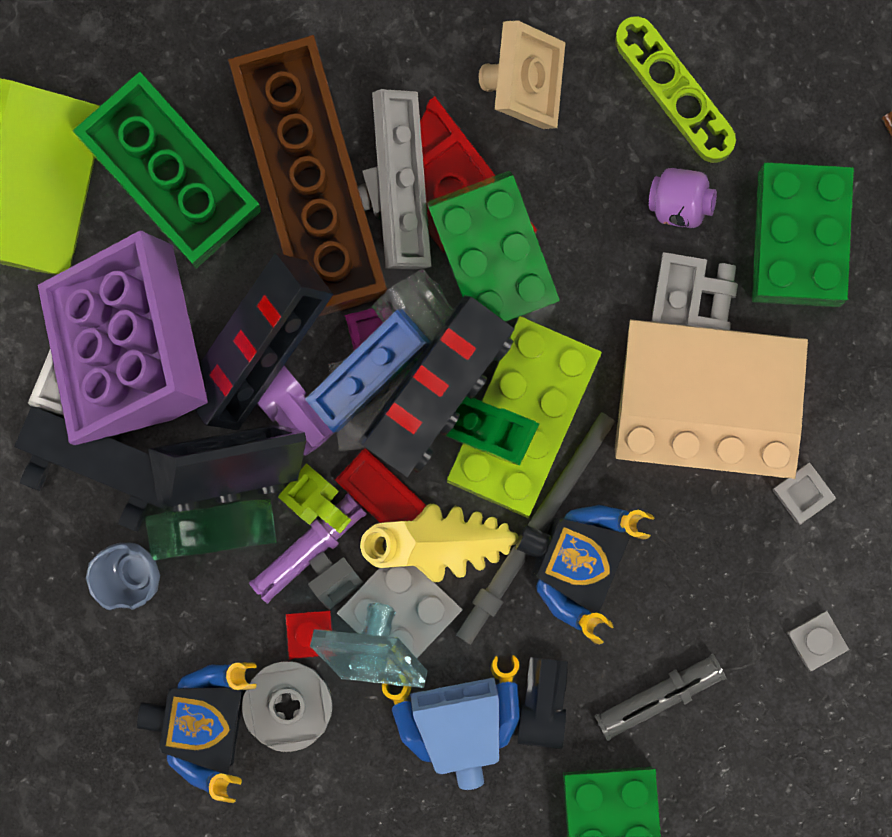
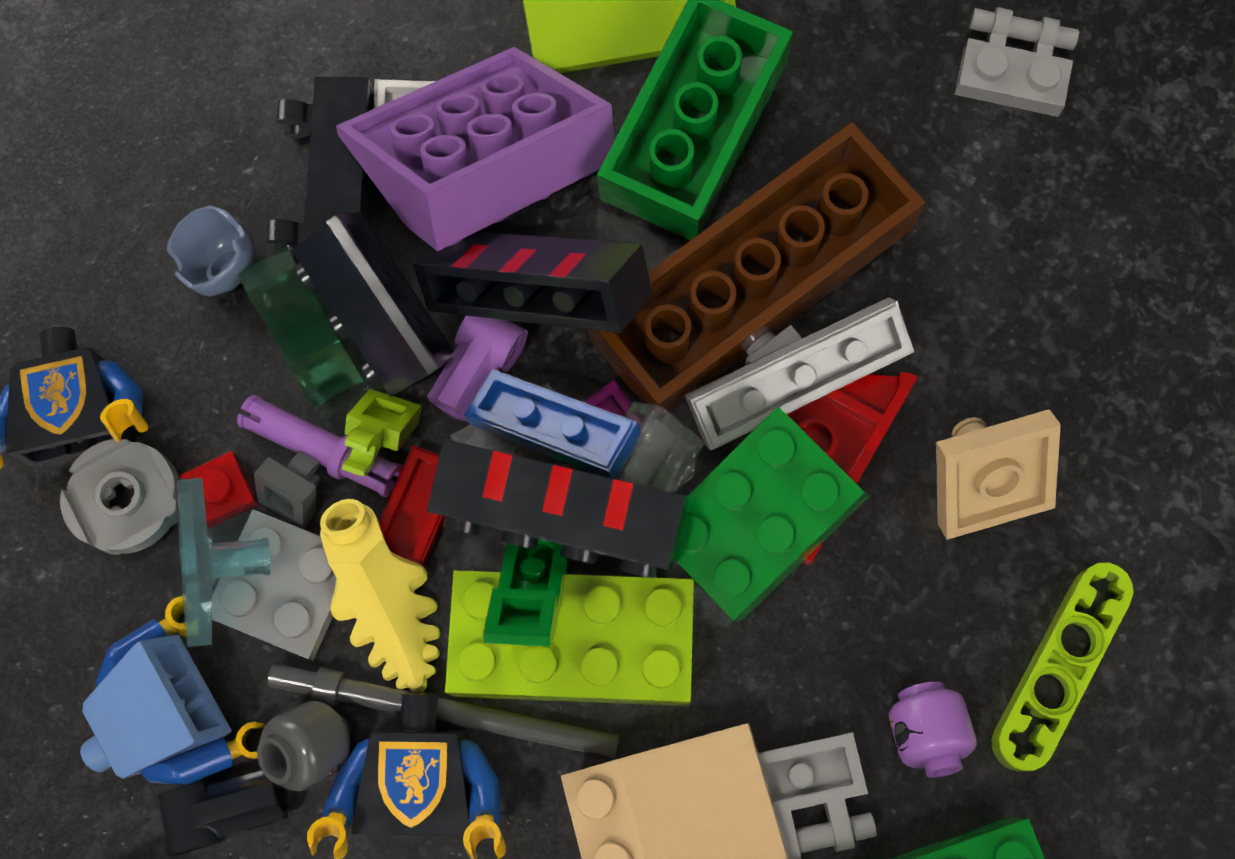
camera: 65 degrees right, 10 degrees down
none -> dark grey head [257,701,351,791]

